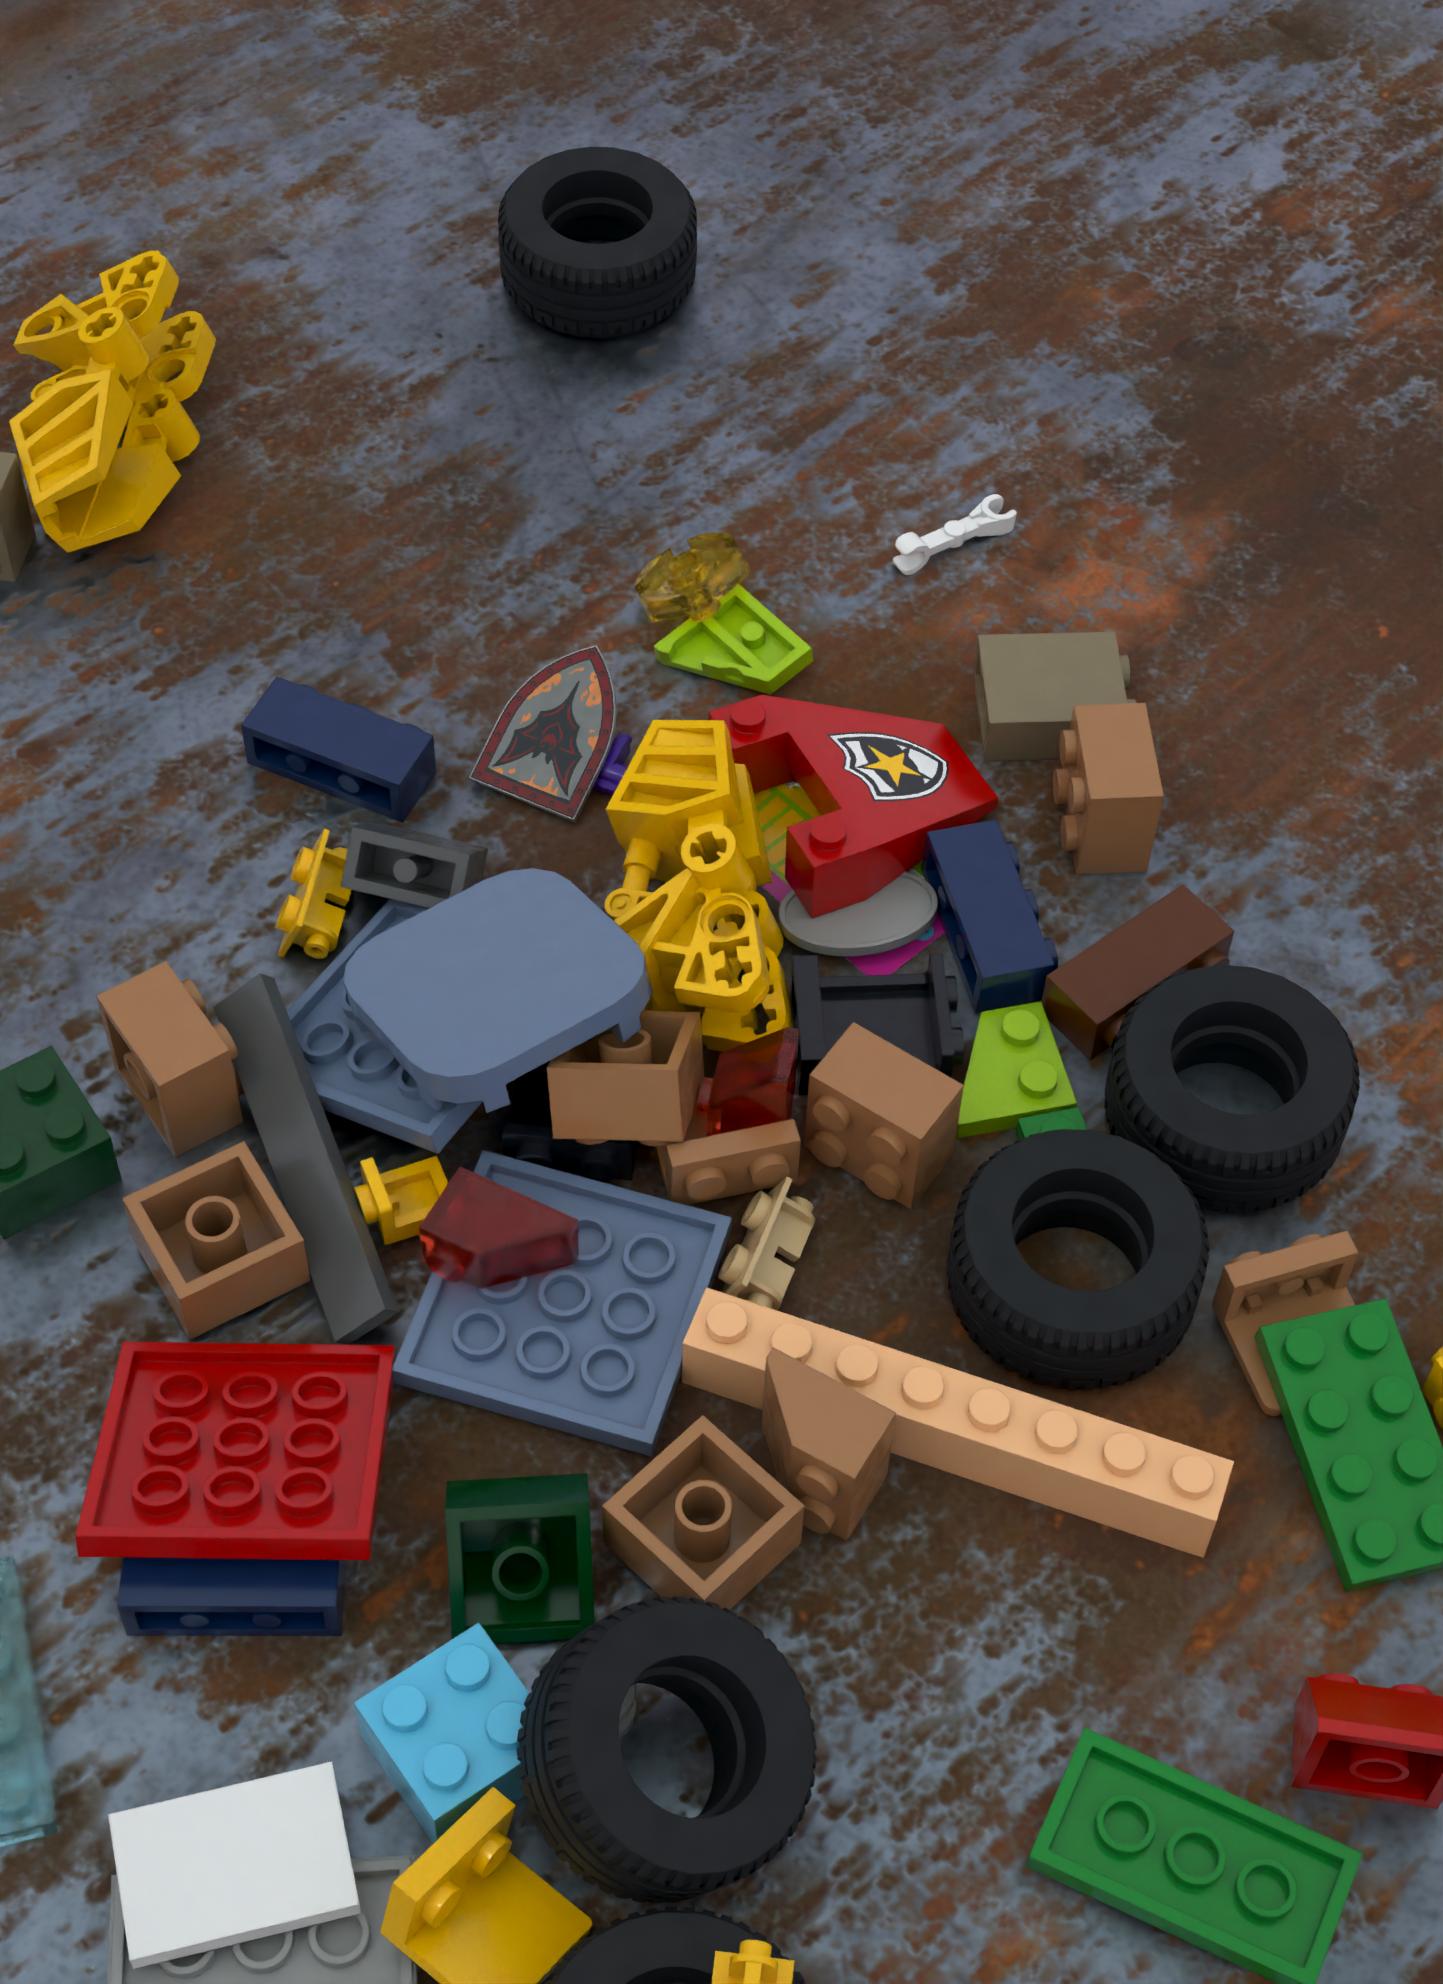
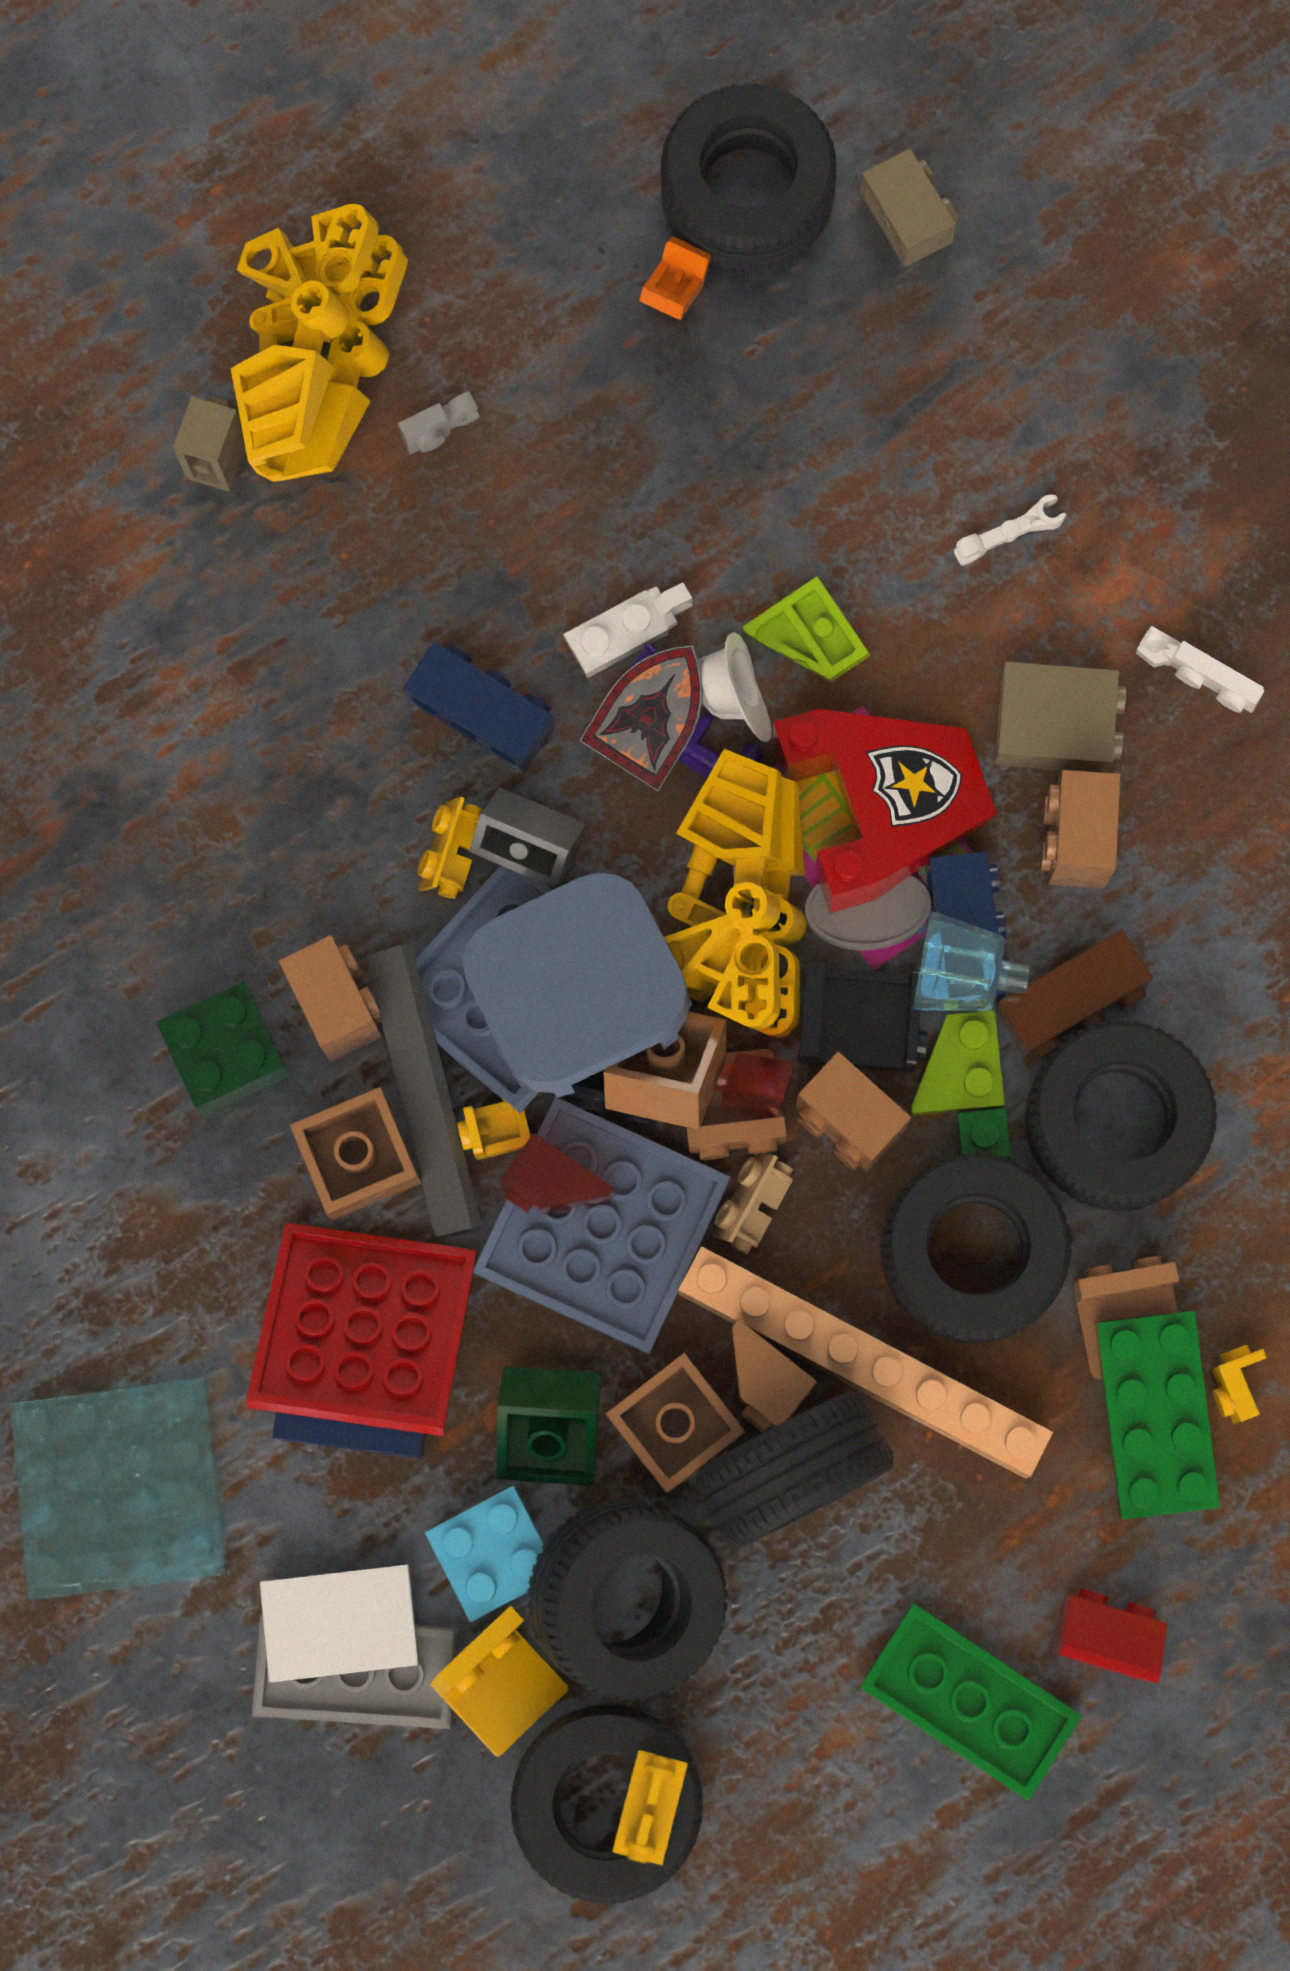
camera: 15 degrees right, 25 degrees up
clear yellow plate [635,532,751,622] -> none
none -> light grey plate [398,391,479,455]
none -> white hinge [564,583,693,678]
none -> orange bracket [639,236,711,320]
none -> black tyre [696,1392,894,1549]
none -> white piece [698,632,772,742]
none -> dark tan brick [860,148,958,267]
none -> clear light blue torso [912,911,1030,1011]
none -> white hinge [1136,626,1265,713]

